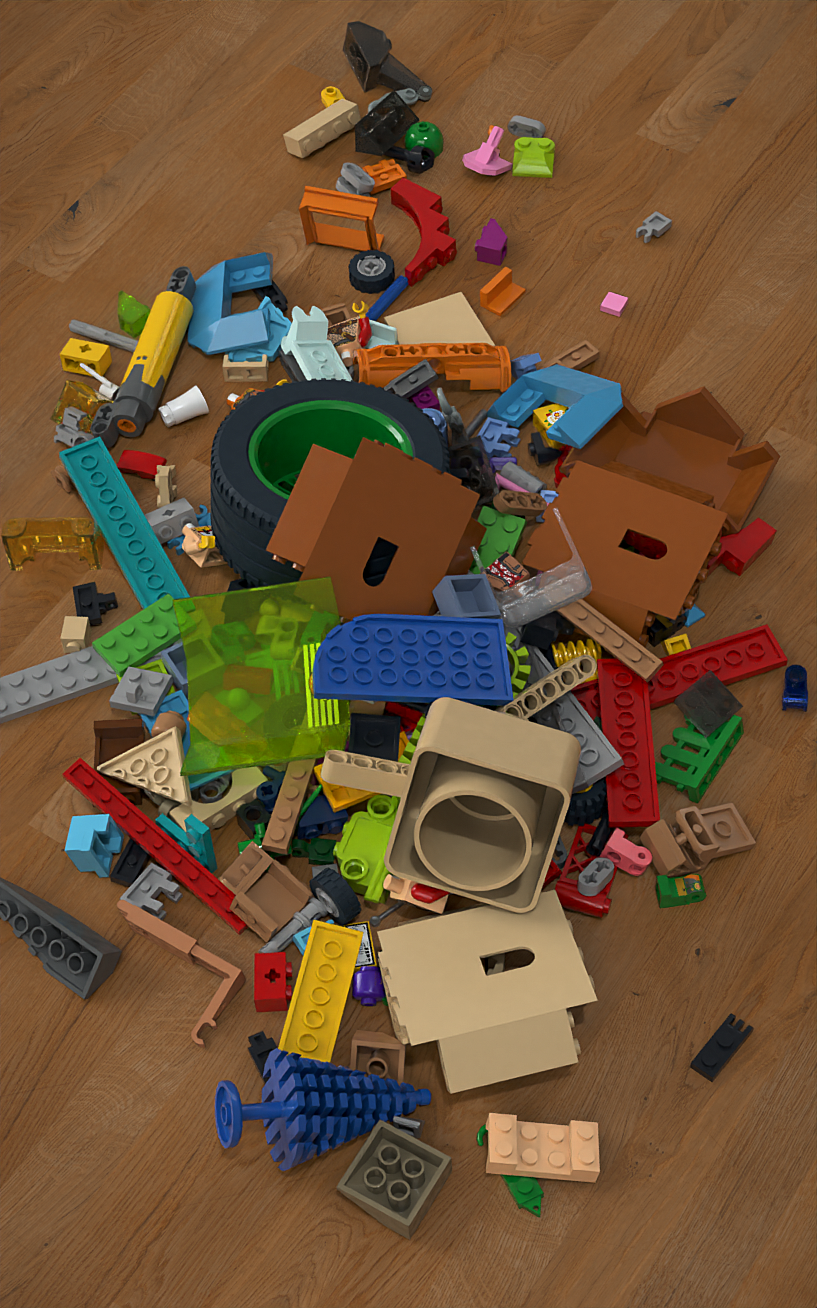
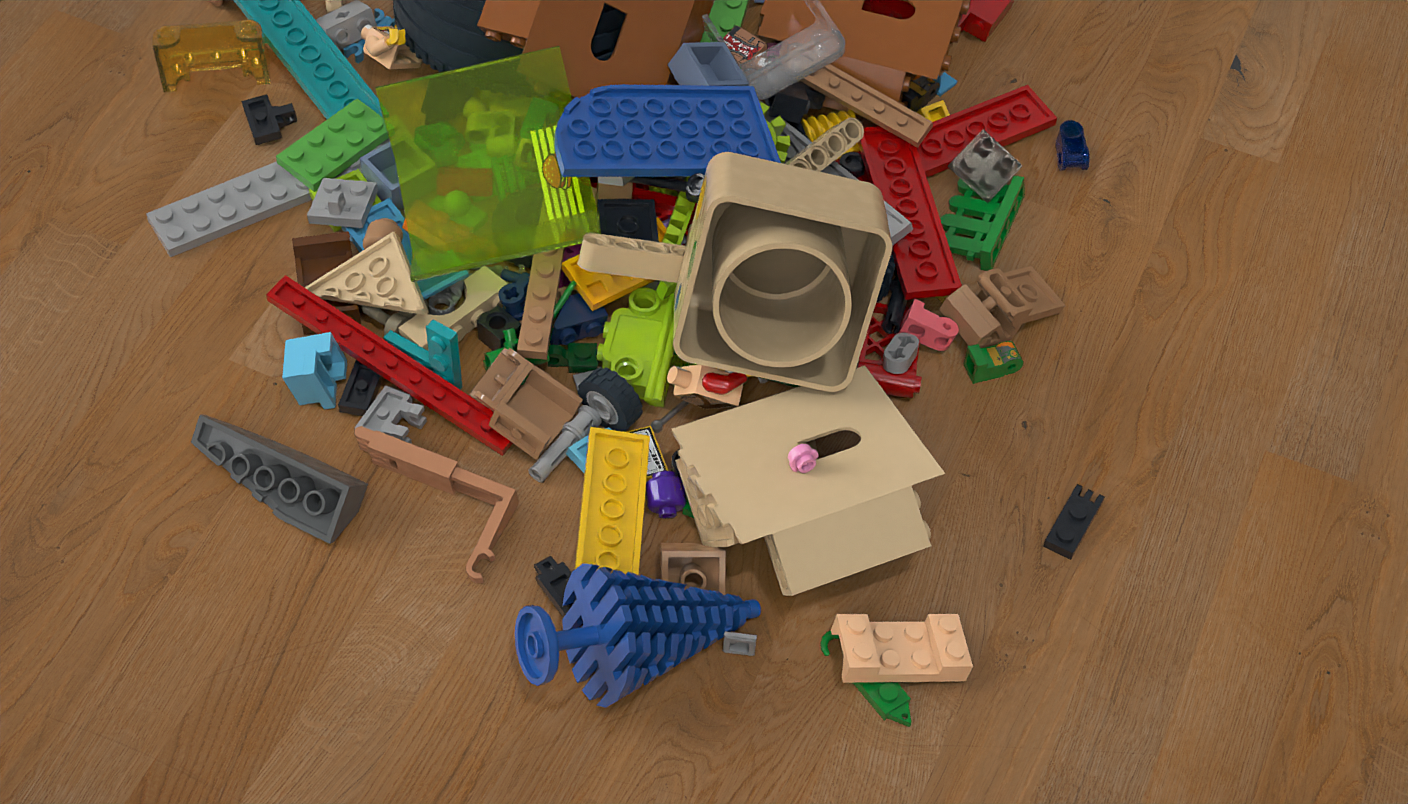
camera: 15 degrees left, 0 degrees up
tan brick [60,616,92,653] -> none
red brick [254,952,293,1012] -> none
dark tan slope [336,1120,452,1240] -> none
none -> bright pink plate [788,444,818,473]
none -> black tile [839,152,866,178]

